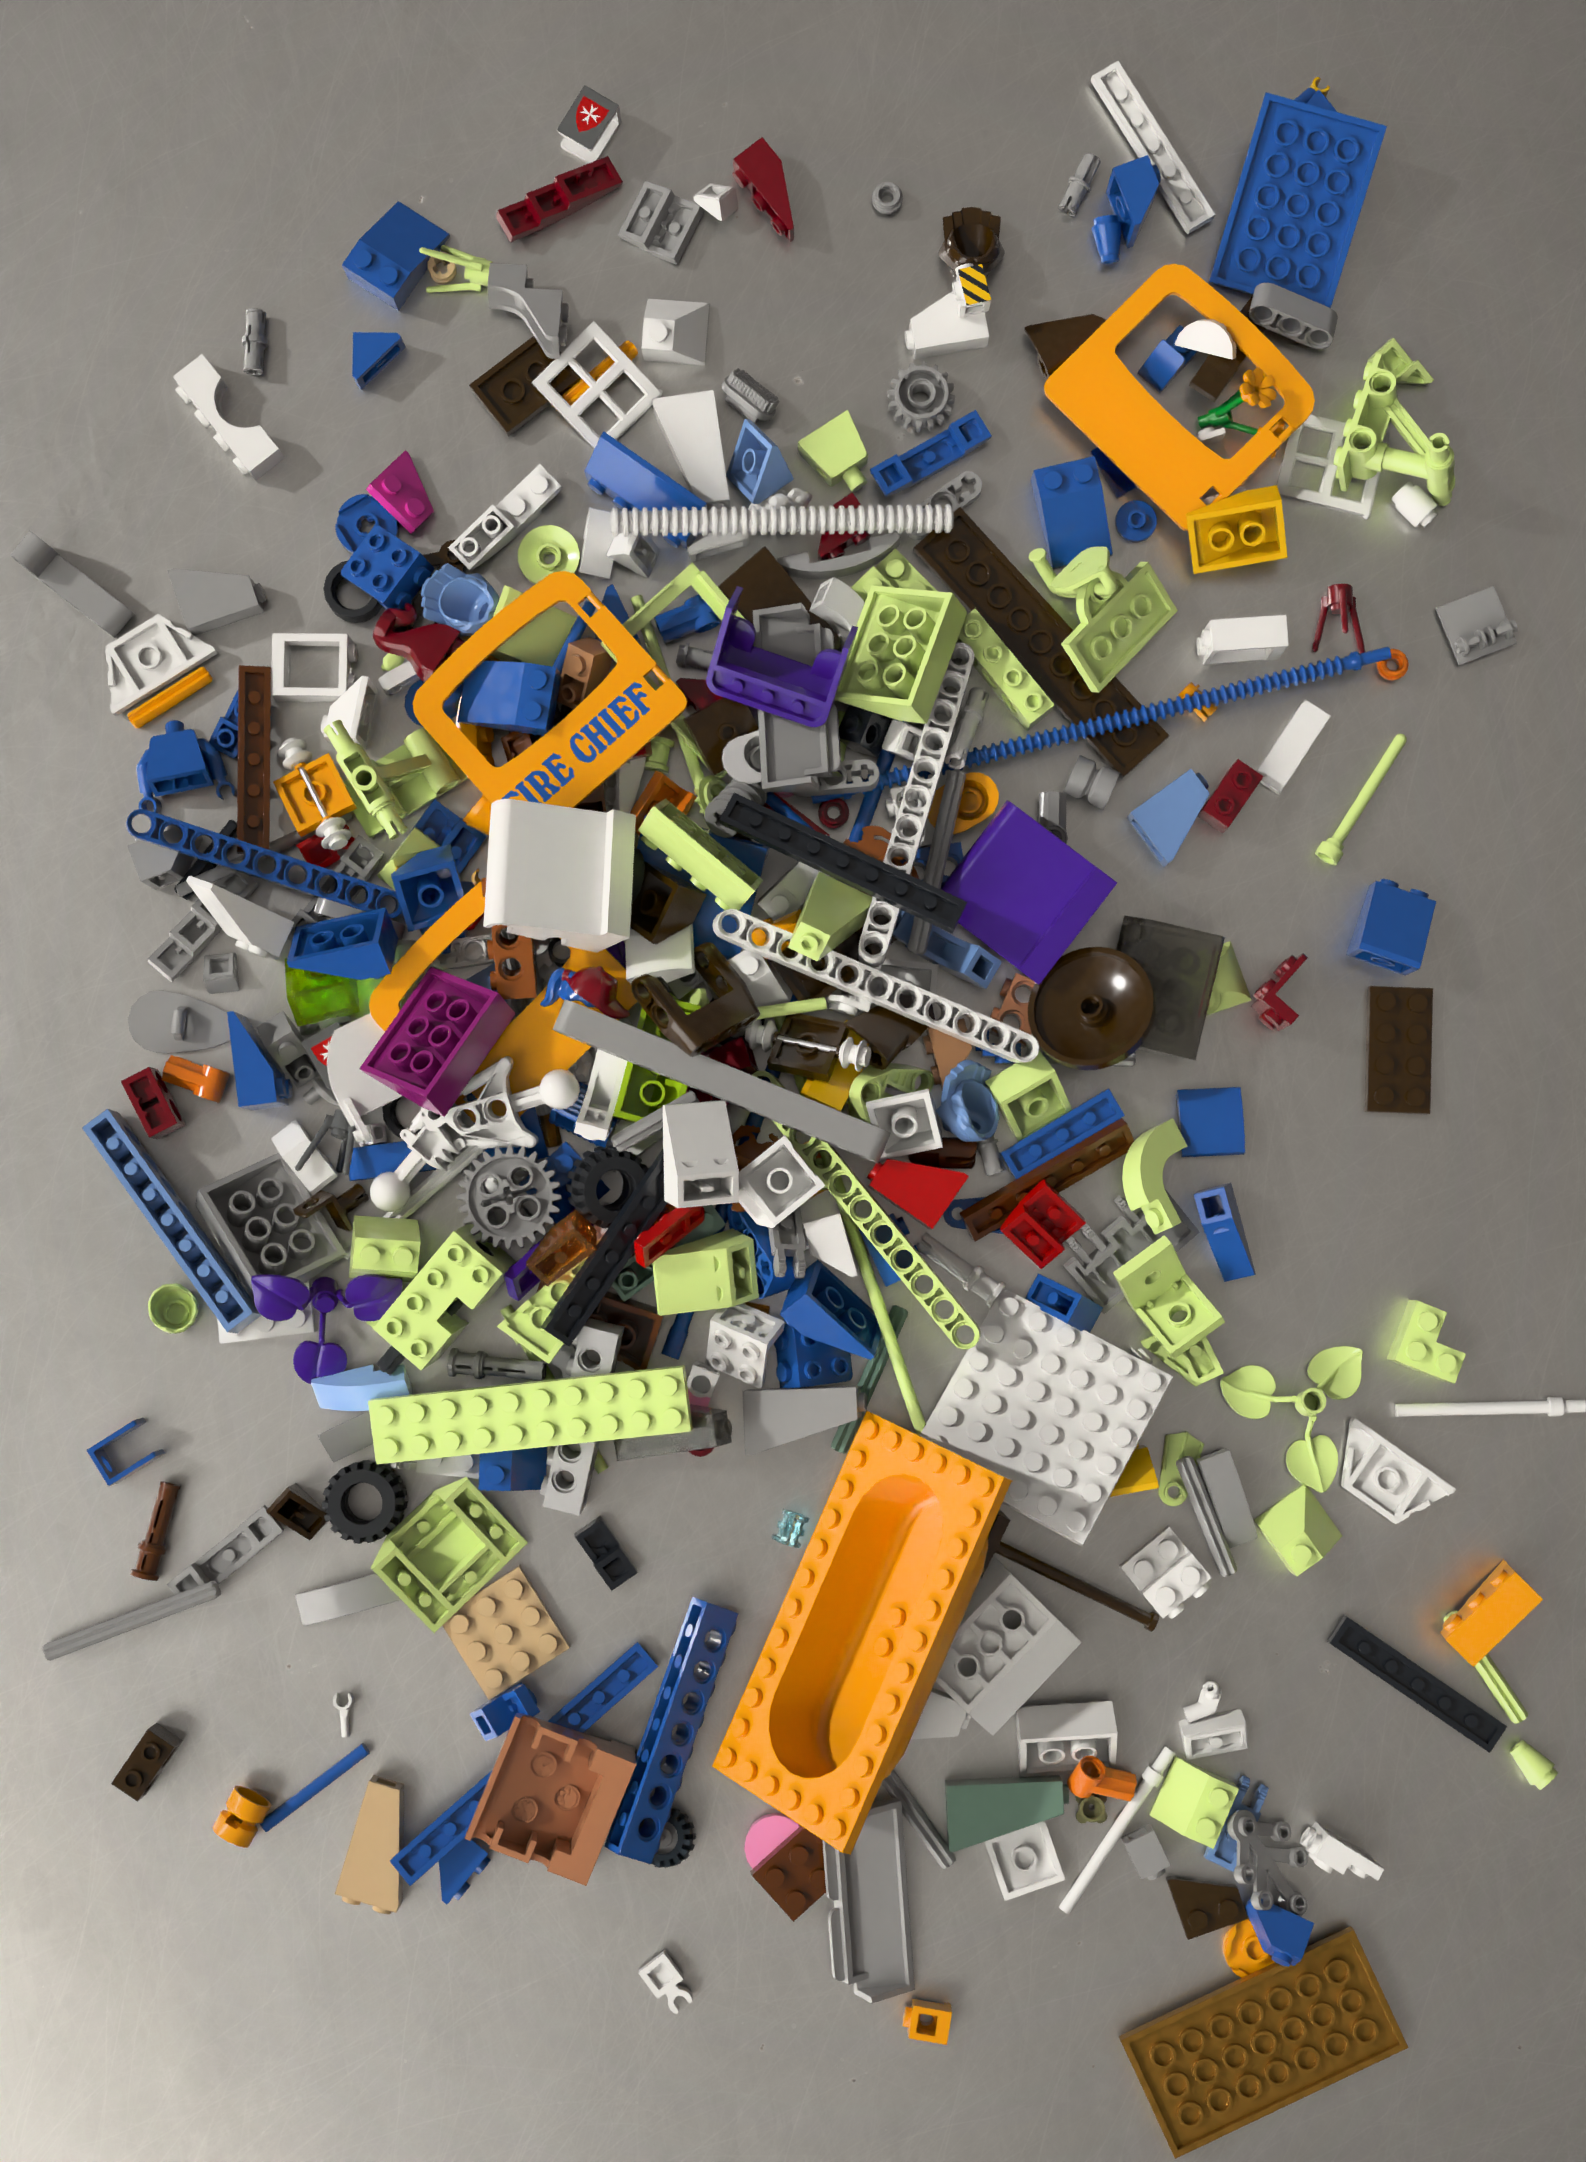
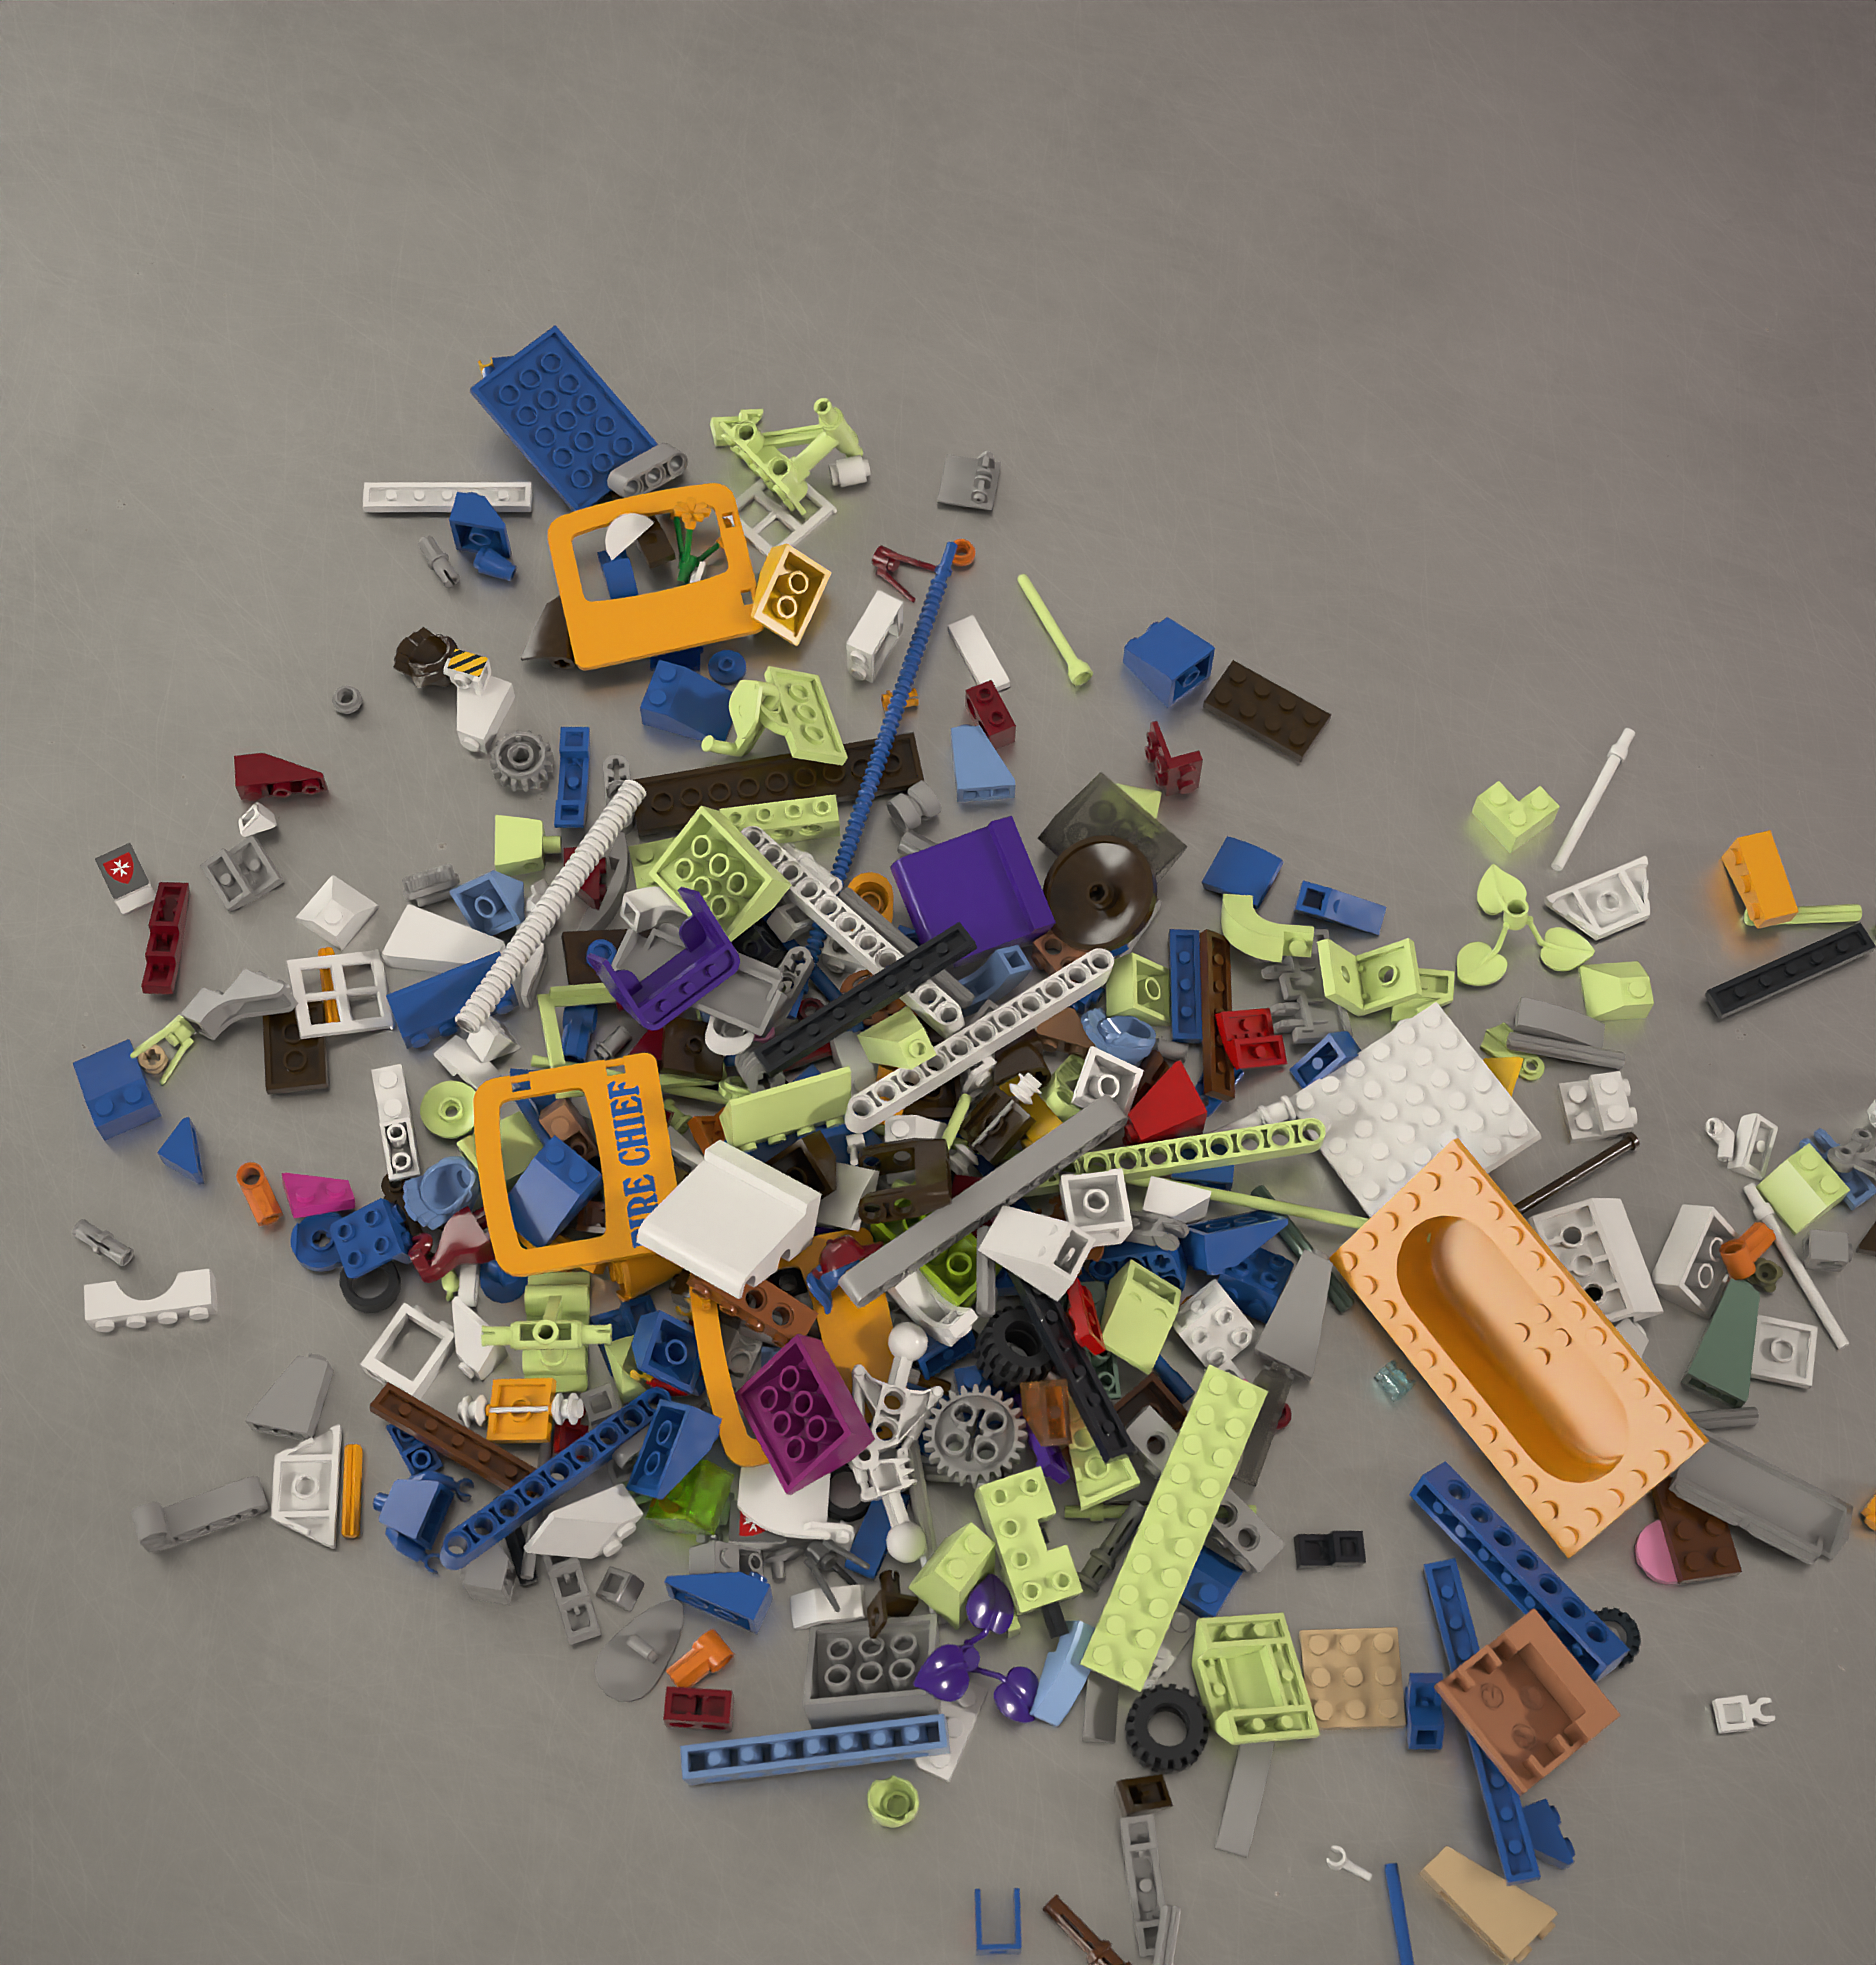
camera: 60 degrees left, 20 degrees down
none -> orange piece [236,1162,283,1226]
none -> blue tile [586,939,617,969]
none -> white hand [846,1133,865,1166]

